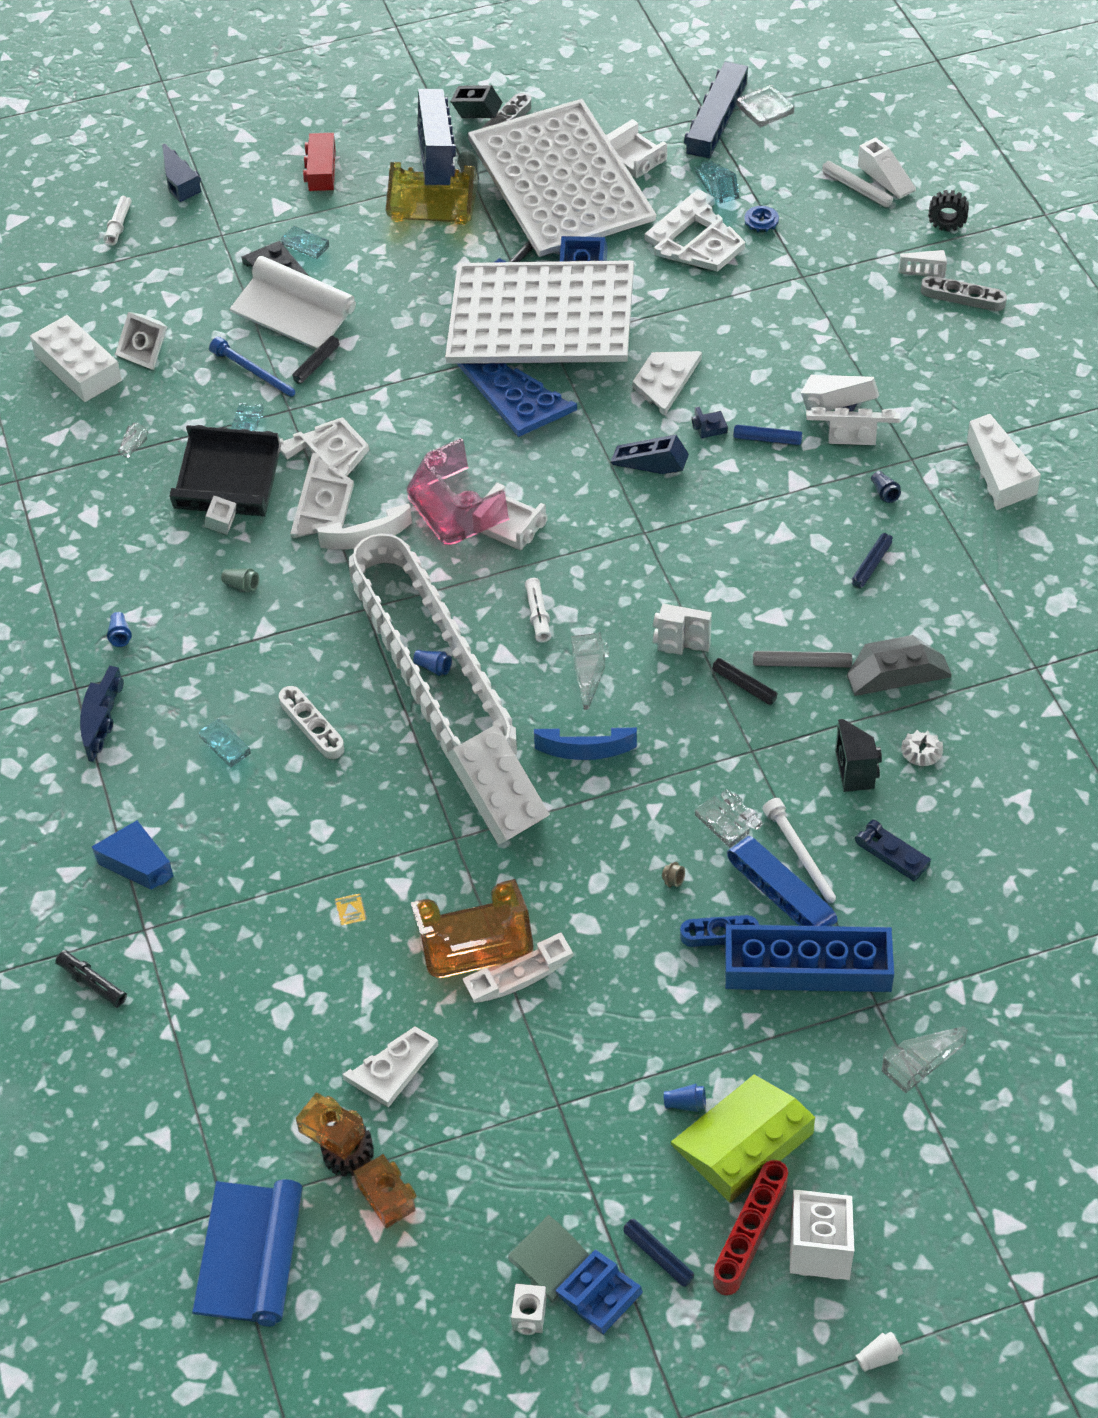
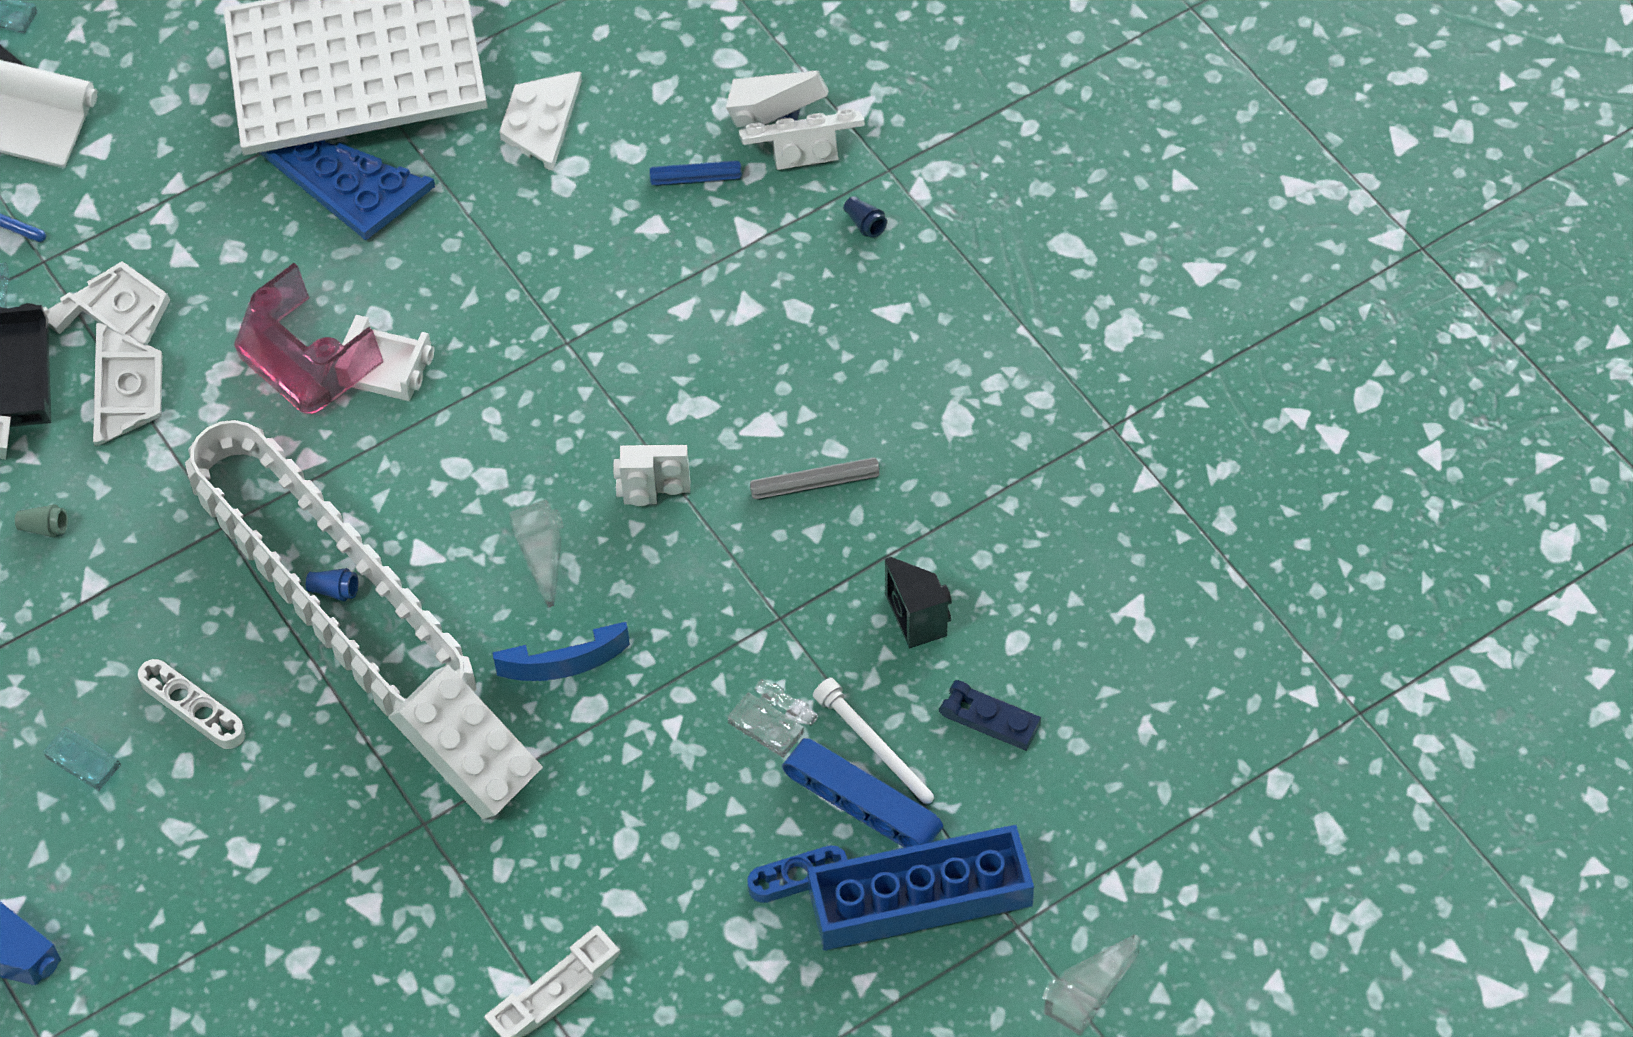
camera: 15 degrees left, 5 degrees up
black axle [292,335,340,384] -> none
white slope [317,504,412,549] -> none
clear tile [334,893,367,926] -> none
clear orange windscreen [410,879,534,978] -> none
white pin [525,578,551,643] -> none
dark blue slope [611,434,689,474] -> none
dark tan plate [662,862,685,888] -> none
dark blue bracket [691,406,728,439] -> none
black axle [712,658,778,705] -> none
dark grey wedge [847,635,952,696] -> none
dark blue axle [852,533,893,588] -> none
white gear [901,730,943,766] -> none
white wedge [967,414,1041,510] -> none

